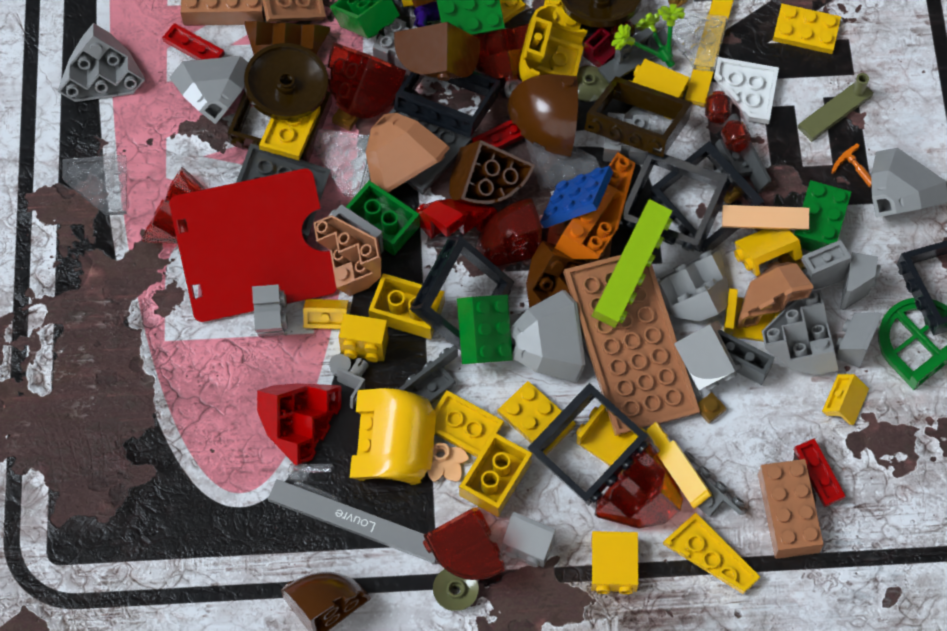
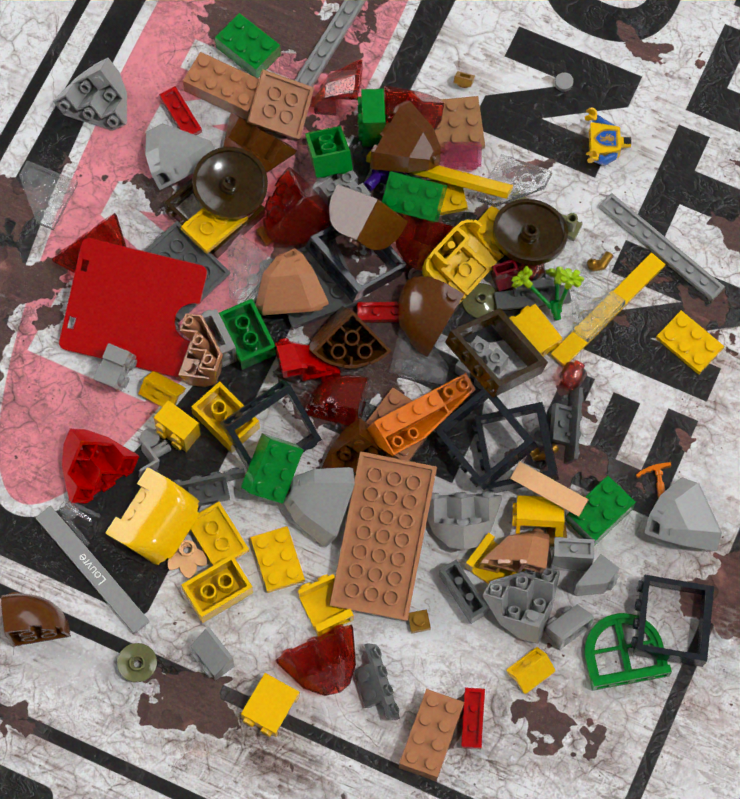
camera: 25 degrees right, 5 degrees up
clear red brick [423,507,506,580] -> none
black window [528,383,650,506] -> none
blue plate [540,166,613,228] -> none
lime brick [591,199,673,328] -> none
yellow piece [646,422,712,509] -> none
yellow wing [663,512,760,594] -> none
light grey panel [674,321,742,391] -> none
white plate [714,57,779,124] -> none
clear red head [721,120,751,152] -> none
olive piece [798,73,874,142] -> none

